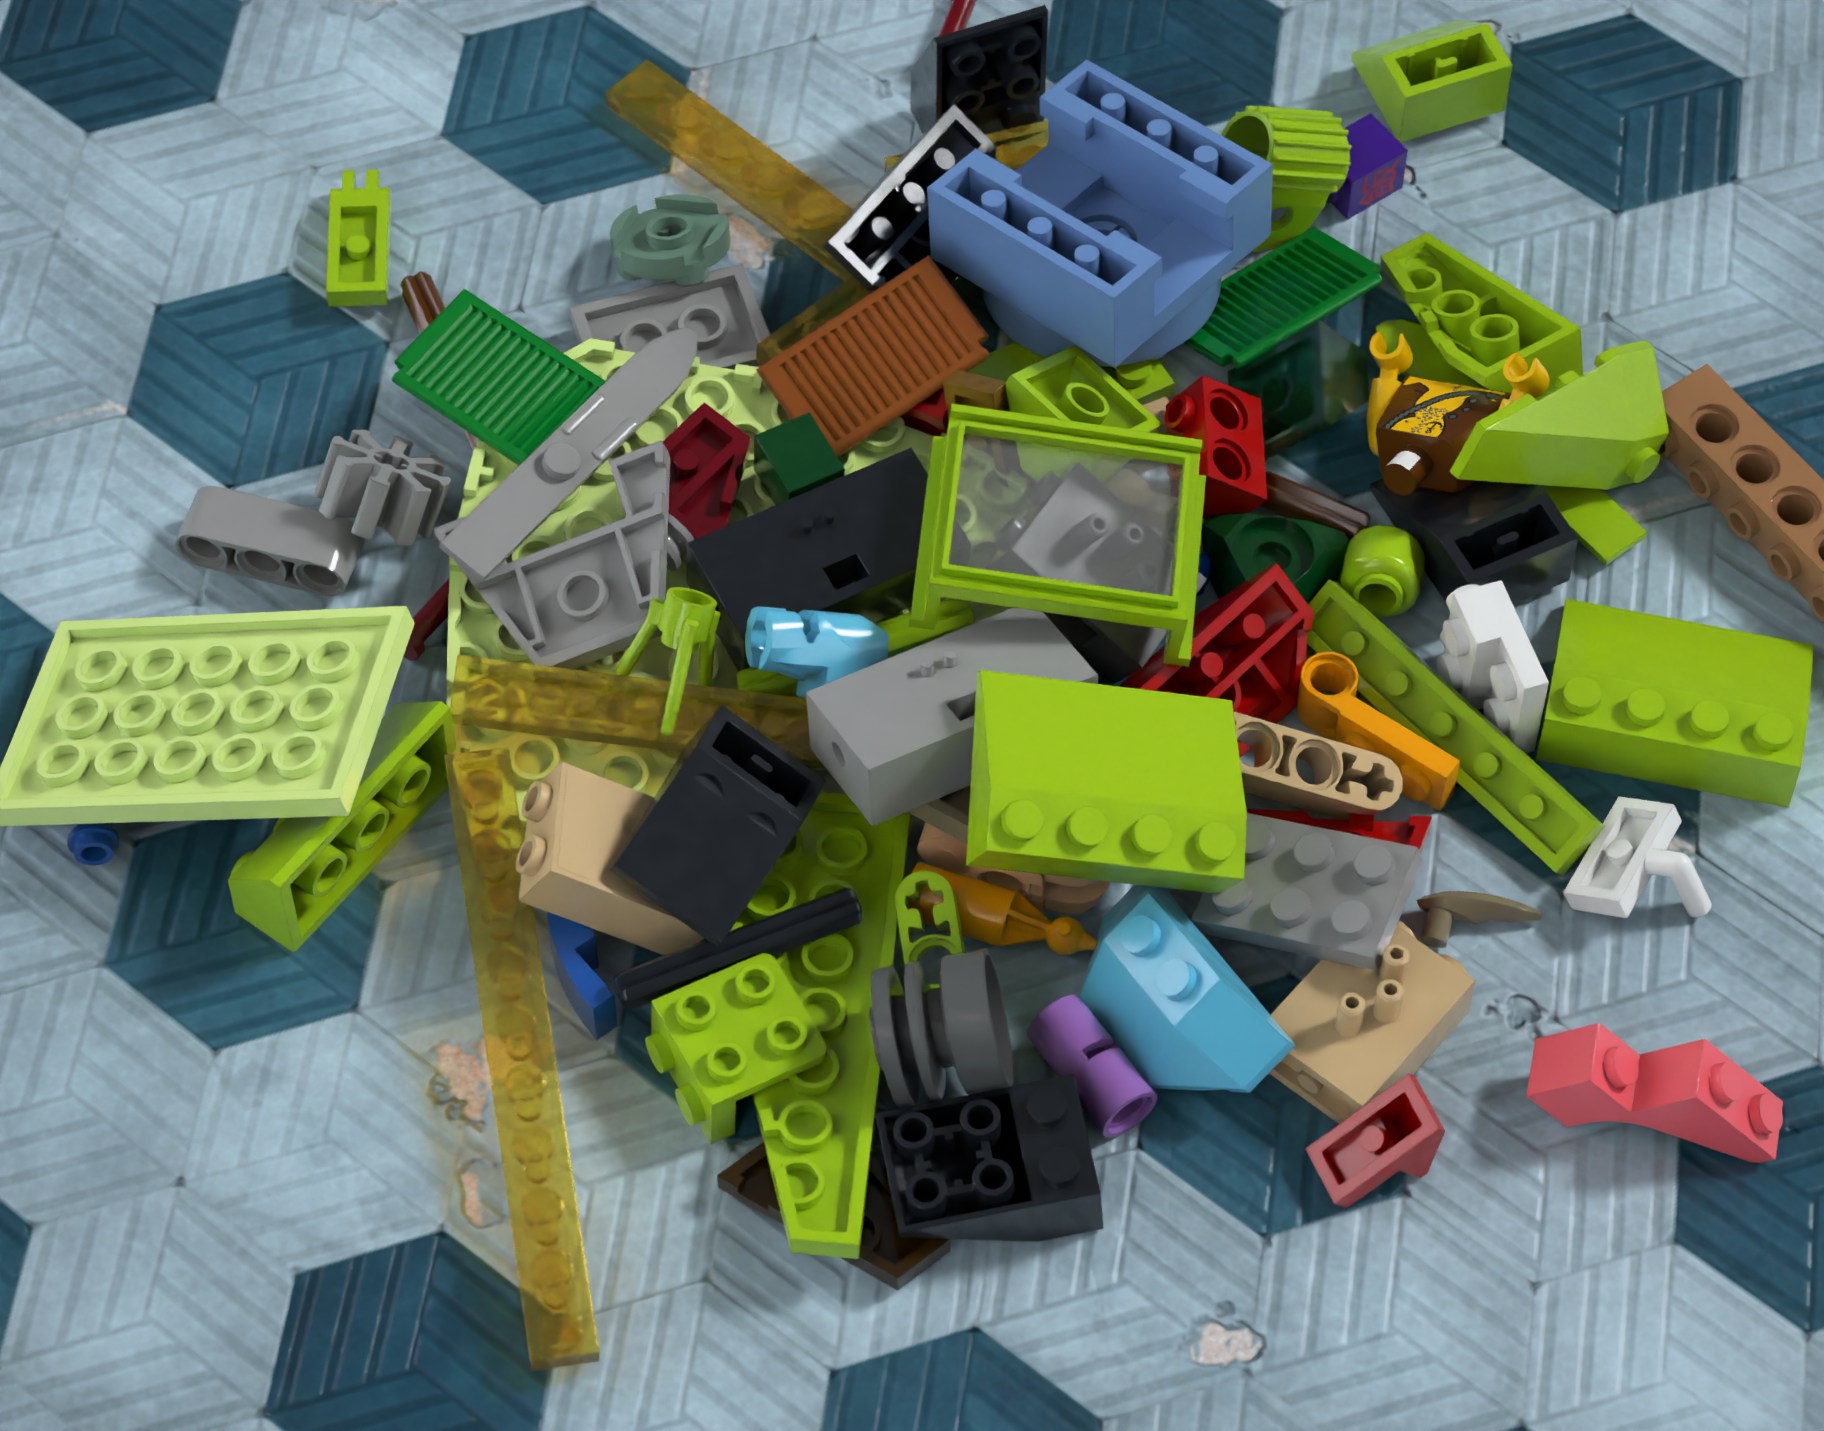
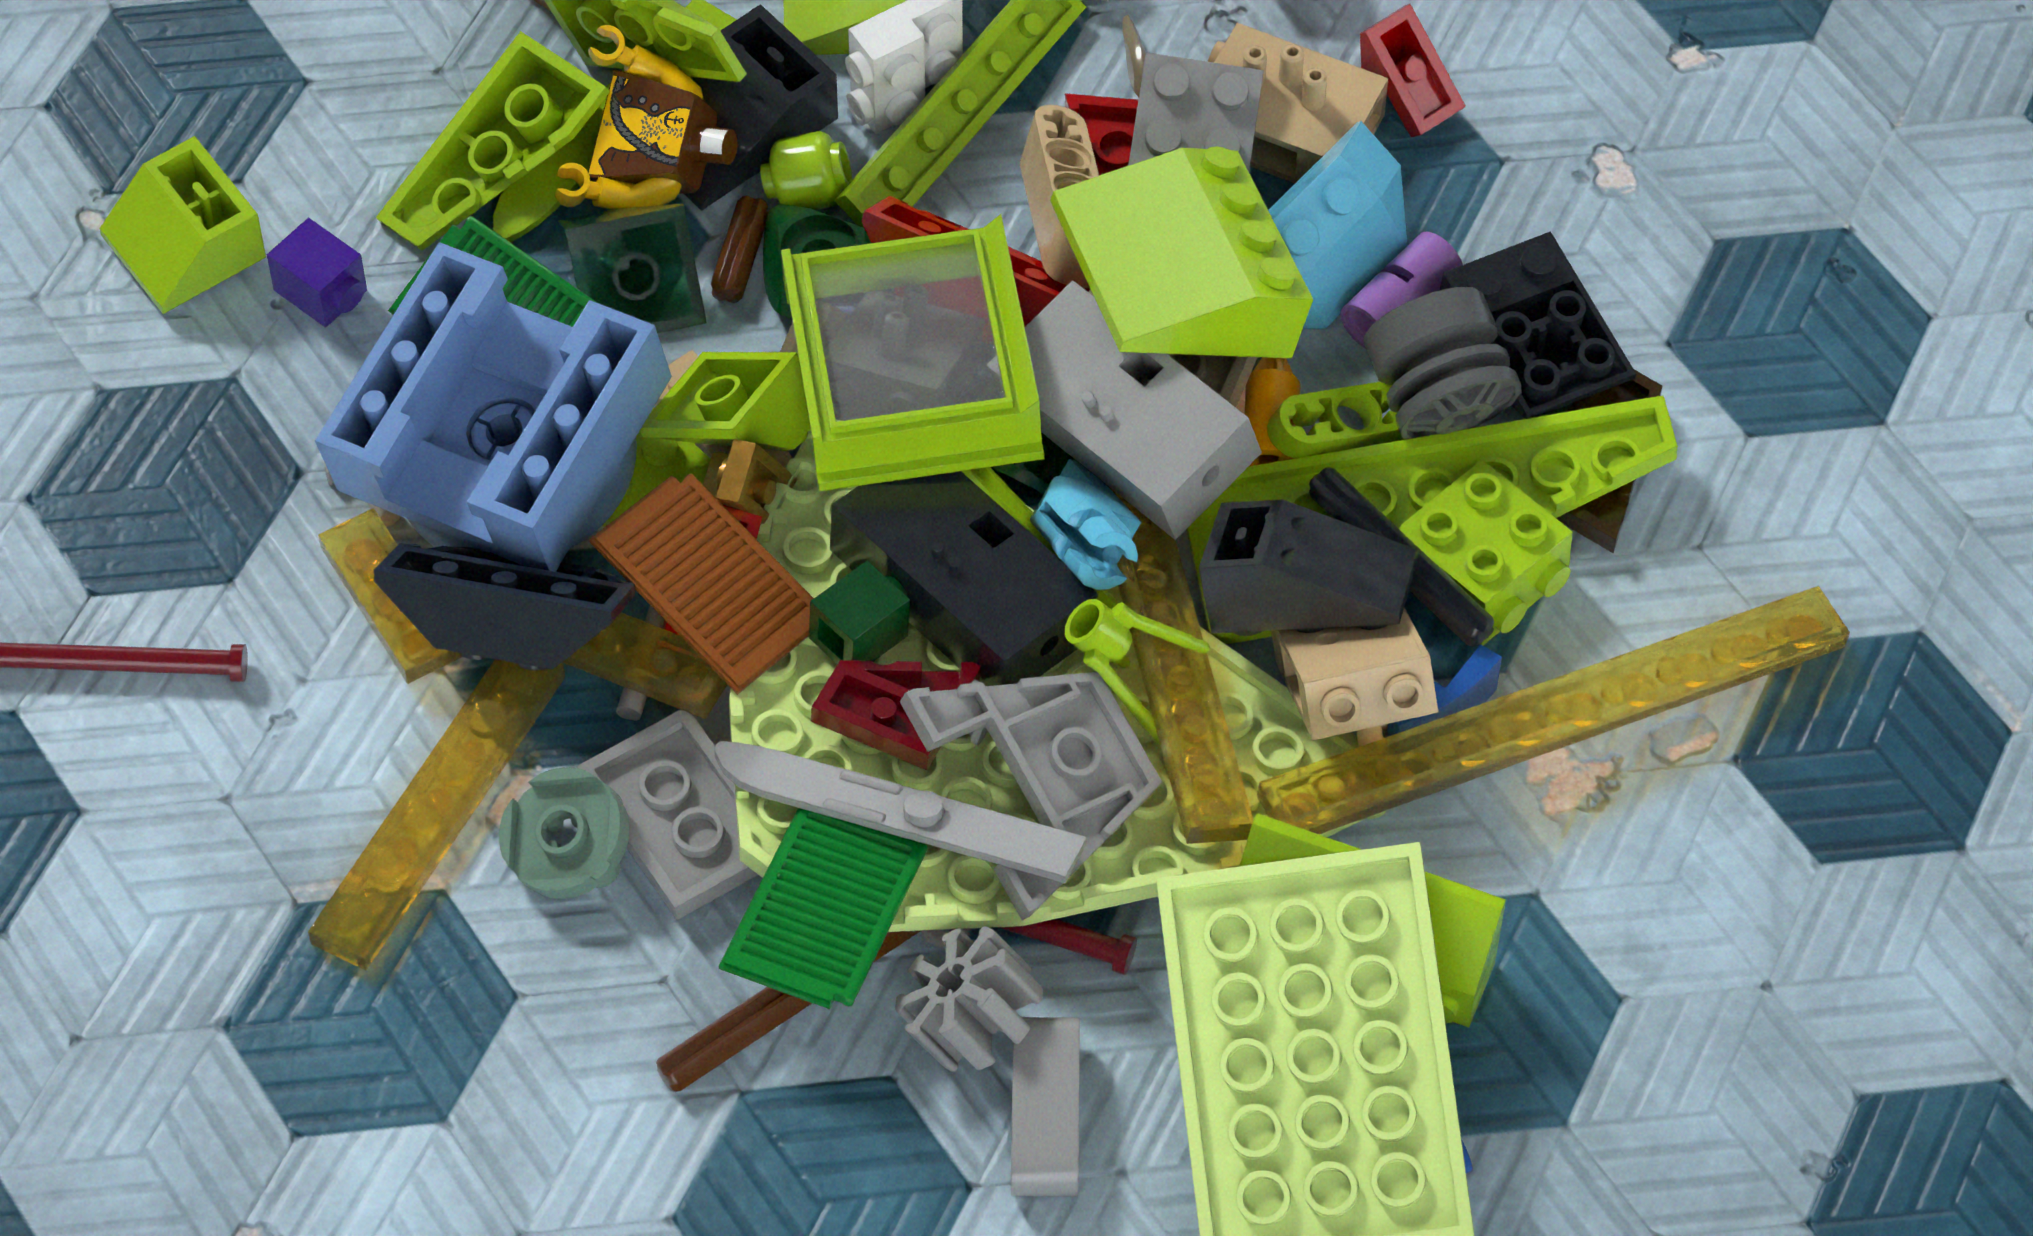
camera: 105 degrees left, 0 degrees up
lime hinge [326,169,391,307] -> none
black slope [910,5,1048,142] -> none
red brick [1164,375,1267,519] -> none
lime piece [1221,106,1352,252] -> none
light orange plate [1297,652,1460,812] -> none

